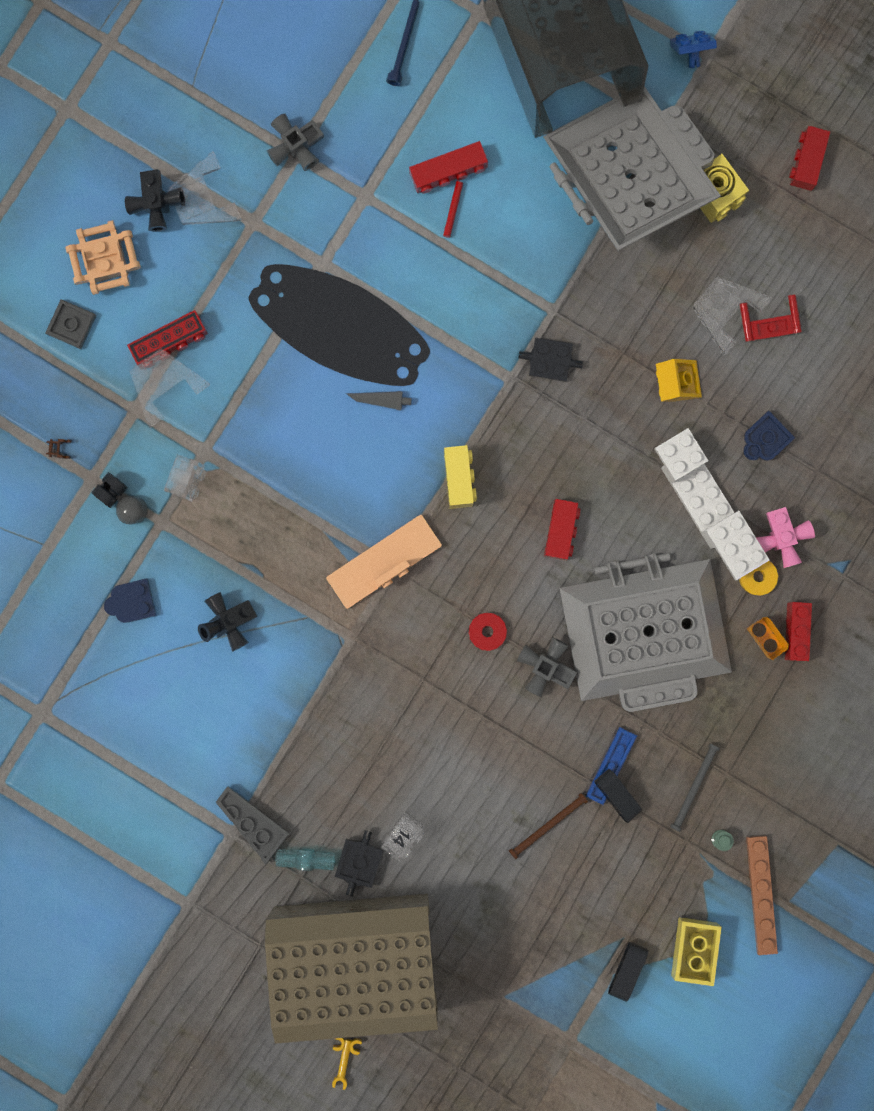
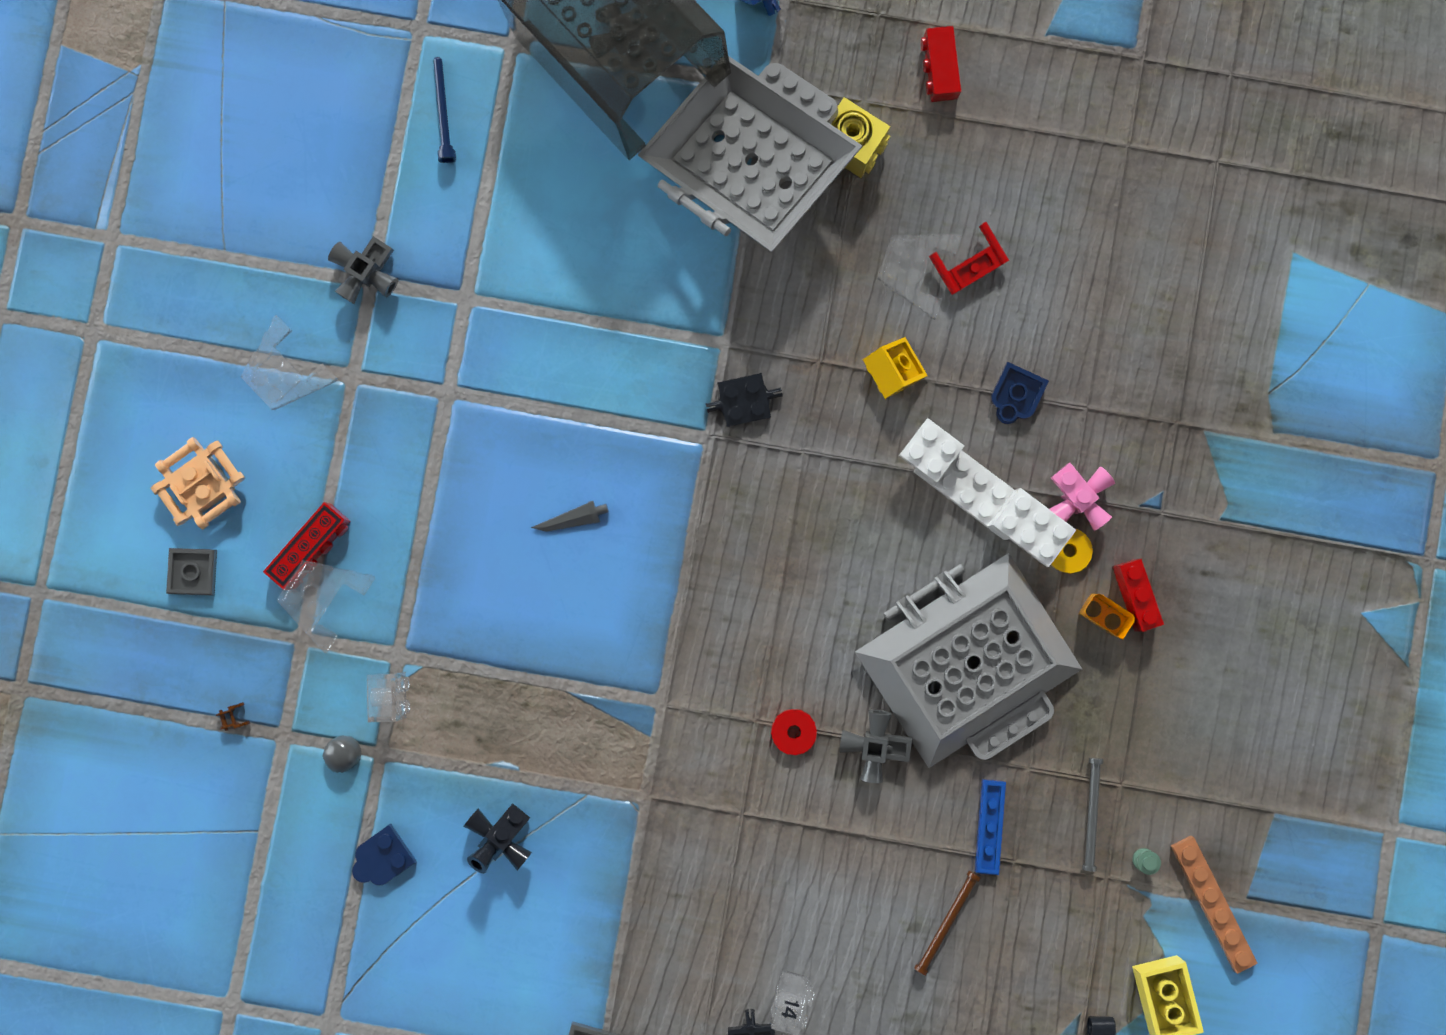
camera: 20 degrees left, 0 degrees up
black wheel [91,472,128,508] -> none
black brick [125,169,185,232] -> none
black piece [248,264,430,386] -> none
light nougat bracket [326,515,442,609] -> none
red brick [409,141,488,194] -> none
red bar [443,181,463,238] -> none
light yellow brick [444,445,477,509] -> none
red brick [544,499,581,561] -> none
black beam [594,768,642,823] -> none

